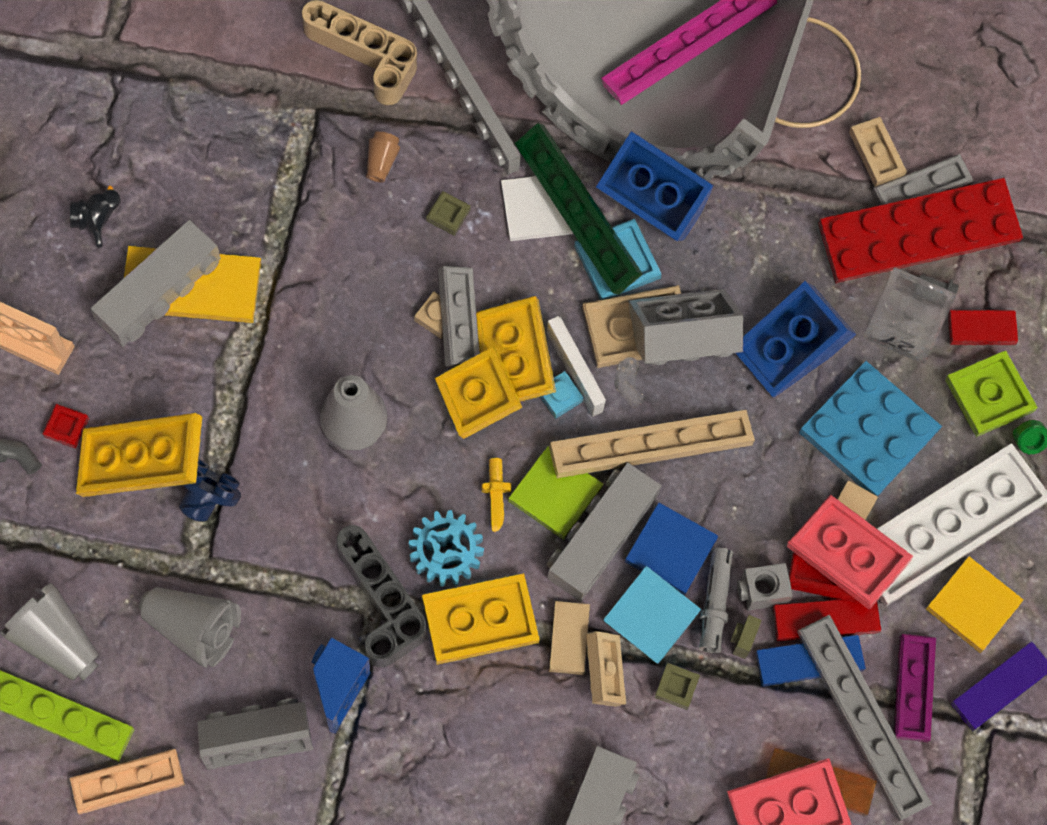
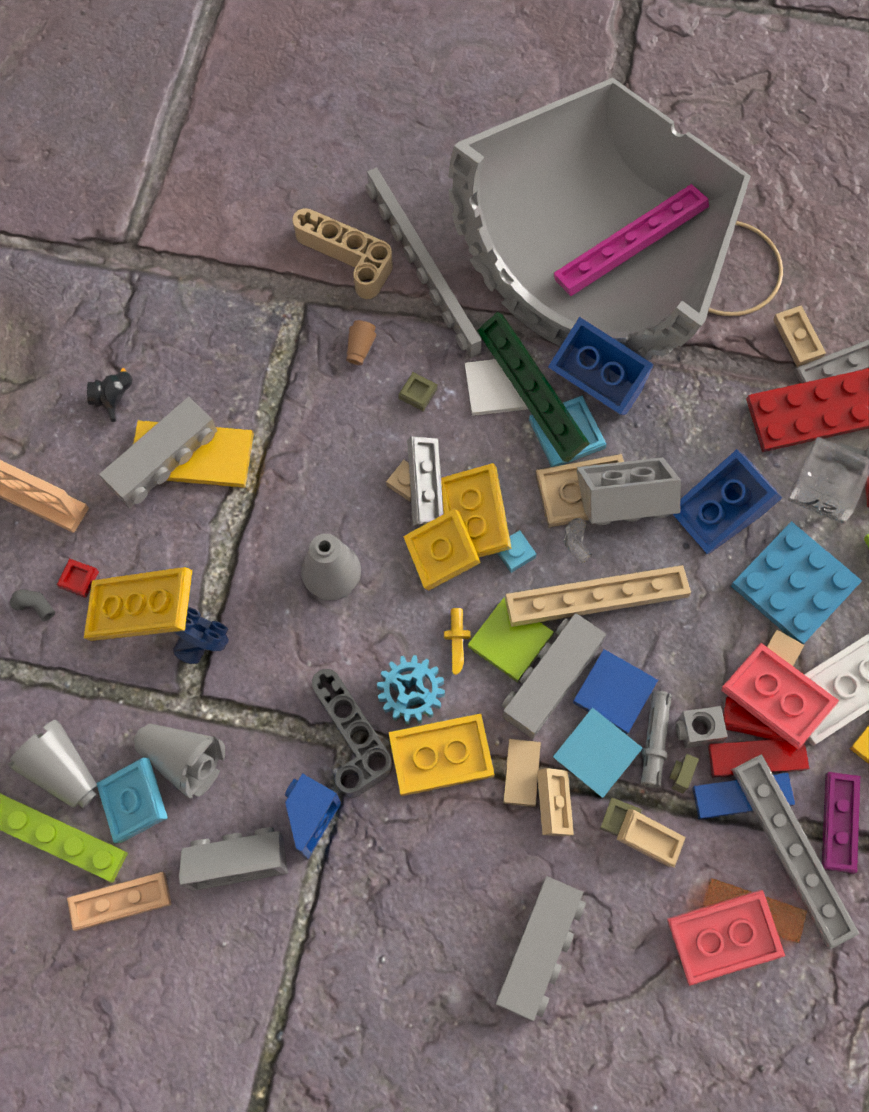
camera: 10 degrees right, 0 degrees up
white tile [546,316,606,417] -> none
none -> medium azure tile [96,758,168,843]
none -> tan tile [616,809,686,868]

